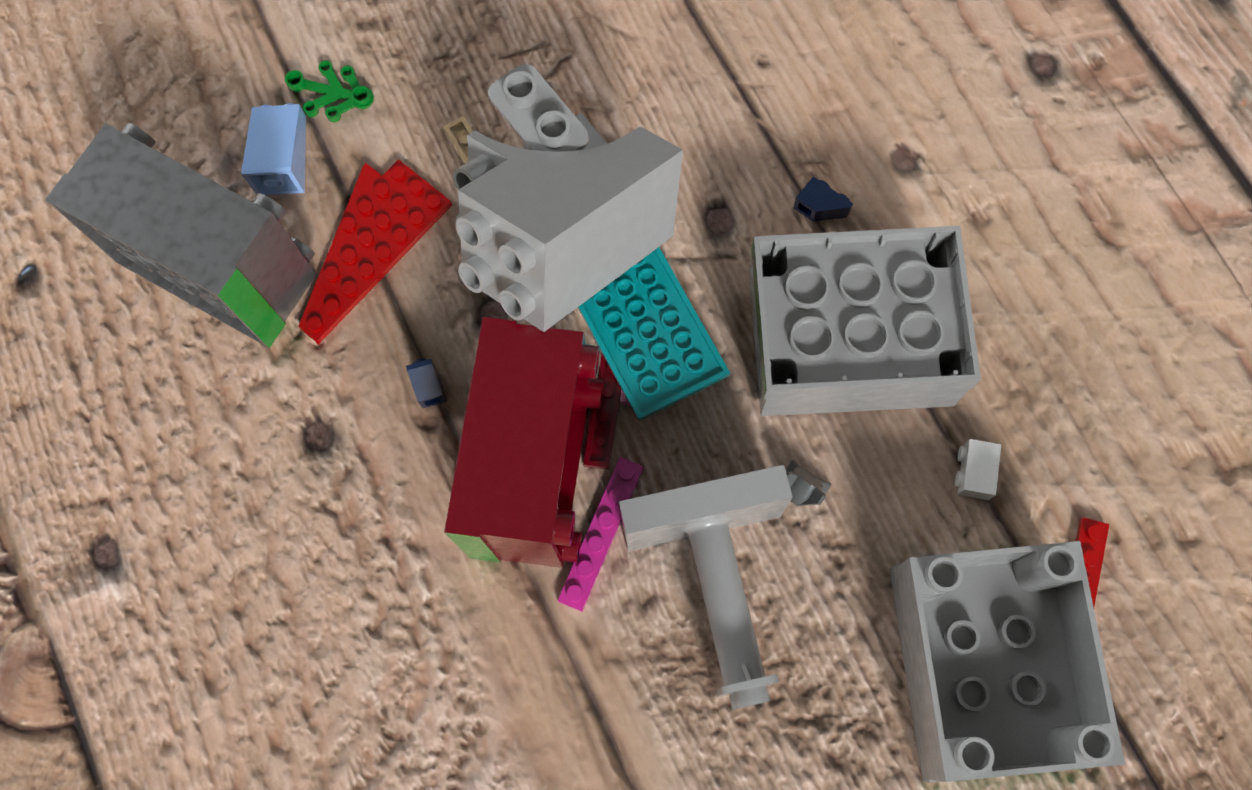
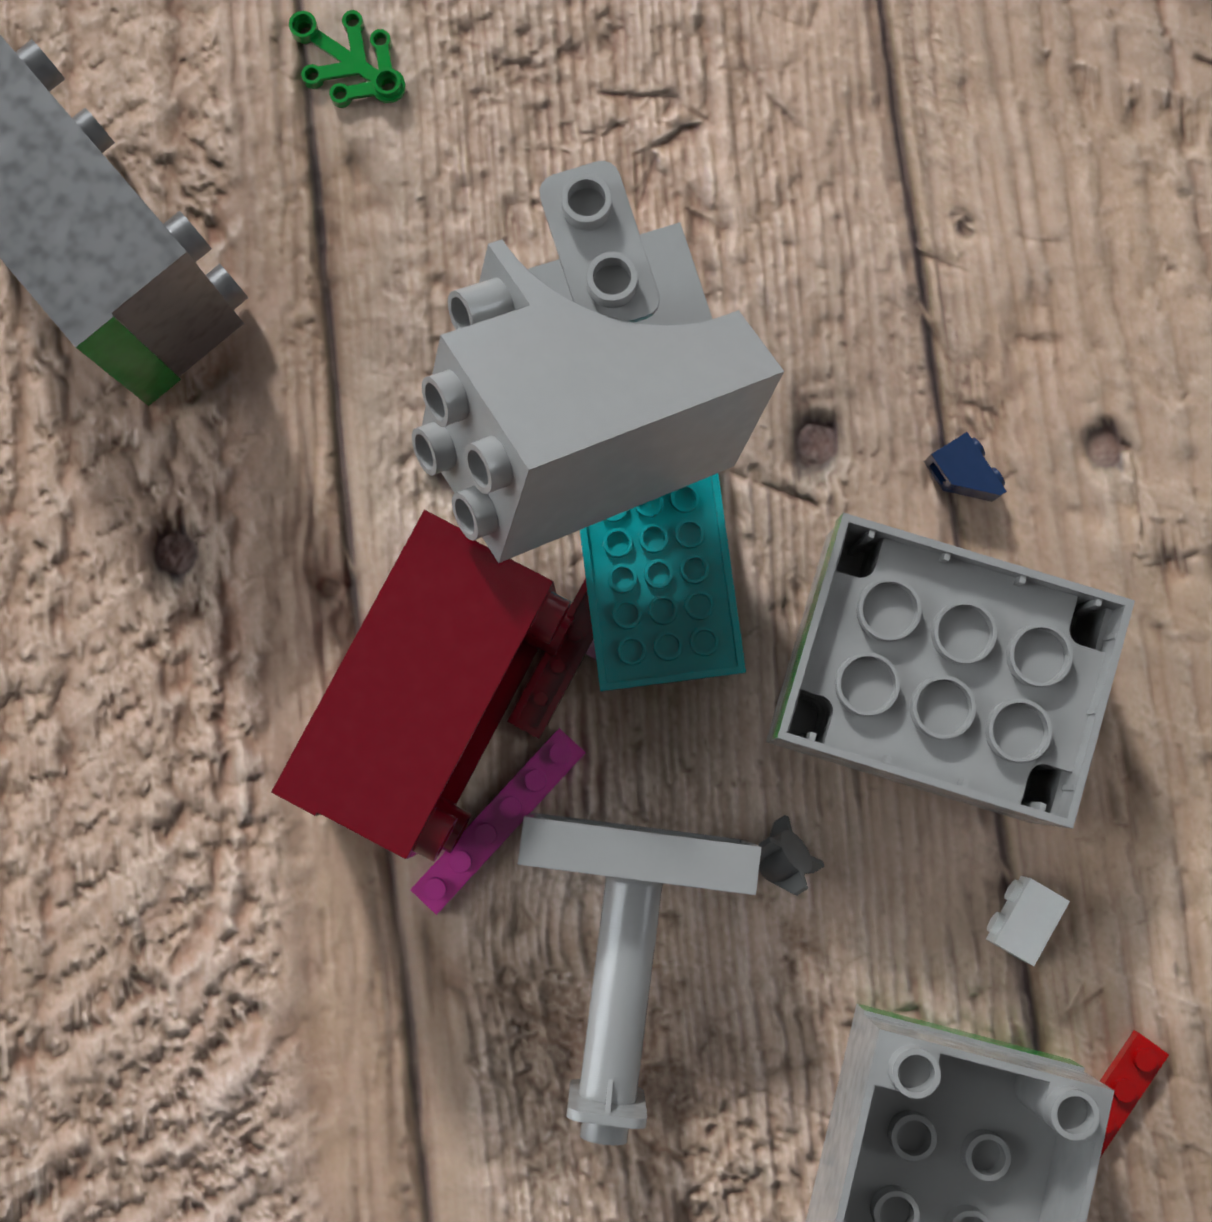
camera: 15 degrees right, 10 degrees up
light blue slope [241,103,306,195] -> none
red wing [298,159,452,345] -> none
dark blue slope [406,358,447,409] -> none
tan plate [443,116,473,164] -> none

